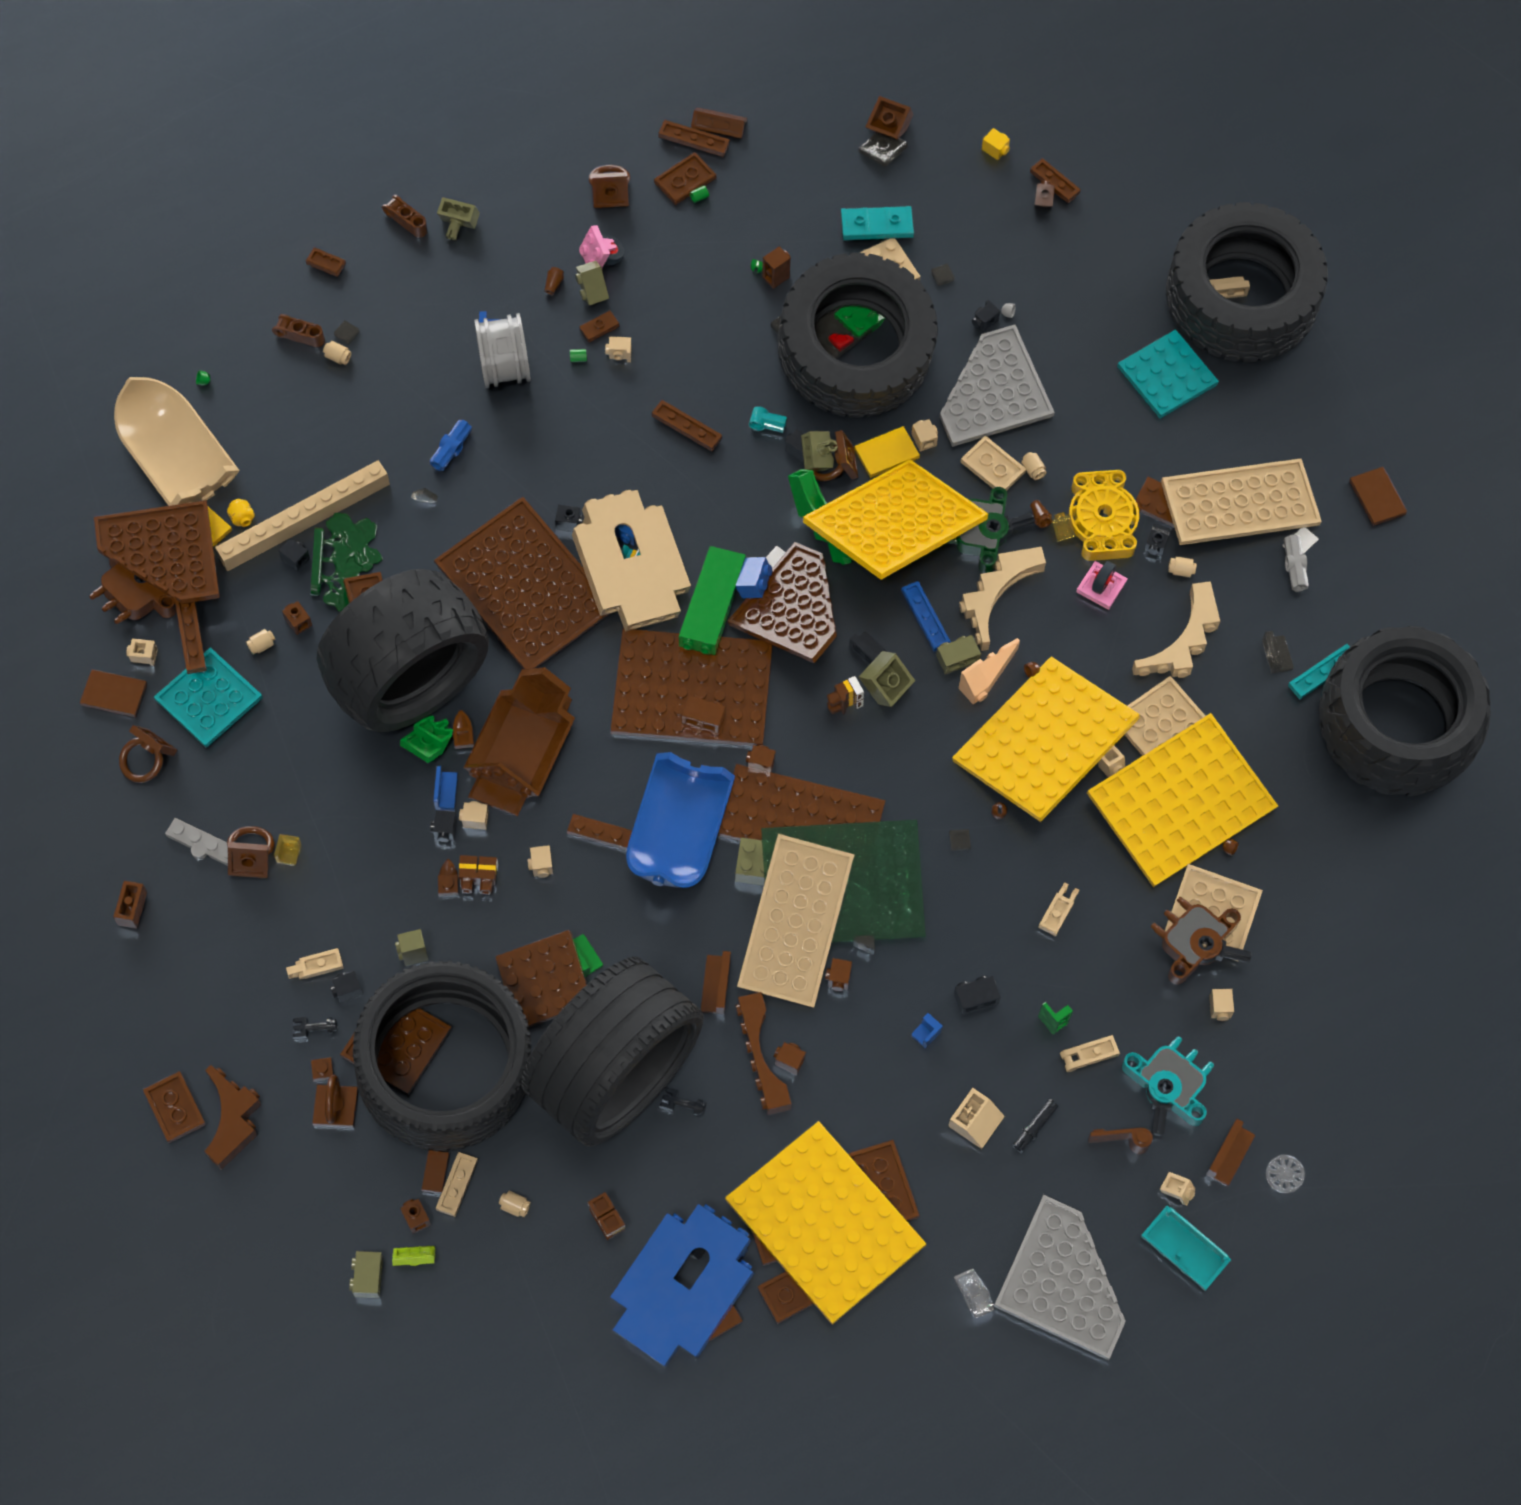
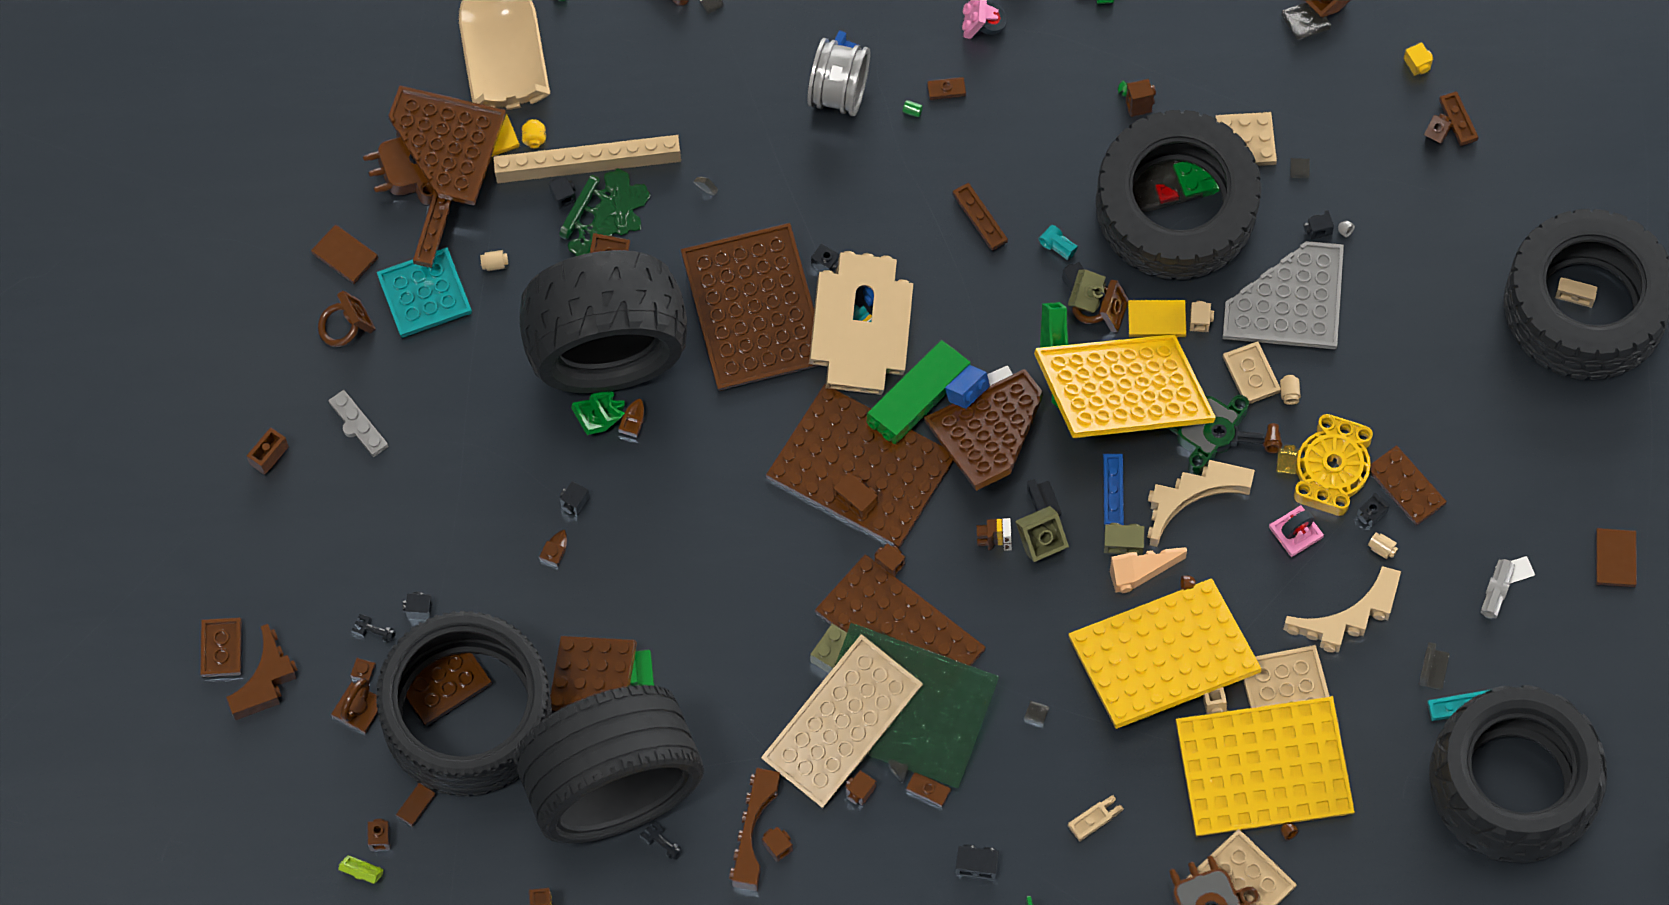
camera: 30 degrees right, 0 degrees up
tan brick [127,639,158,666] -> none
reddish brown tile [227,826,274,878] -> none
clear yellow panel [274,834,301,866] -> none
reddish brown brick [282,601,313,635] -> none
tan hinge [286,948,344,979] -> none
tan brick [323,341,352,365] -> none
olive brick [349,1251,383,1298] -> none
olive brick [395,929,429,966] -> none
blue piece [430,420,472,471] -> none
blue panel [433,766,458,811] -> none
tan plate [436,1152,478,1217] -> none
tan brick [459,801,489,830] -> none
reddish brown hips [459,855,498,895] -> none
reddish brown panel [464,667,575,817] -> none
tan brick [499,1190,531,1217] -> none
tan brick [528,845,553,878] -> none
reddish brown cone [544,267,564,295] -> none
reddish brown plate [567,814,632,850] -> none
olive brick [575,260,609,305] -> none
tan brick [605,337,632,362] -> none
blue panel [626,752,735,888] -> none
reddish brown panel [701,951,731,1014] -> none
teal container [841,206,914,240] -> none
blue panel [911,1013,943,1048] -> none
reddish brown hinge [991,802,1007,819] -> none
teal plate [1117,329,1219,419] -> none
tan plate [1161,459,1322,545] -> none
none -> reddish brown plate [906,772,951,808]

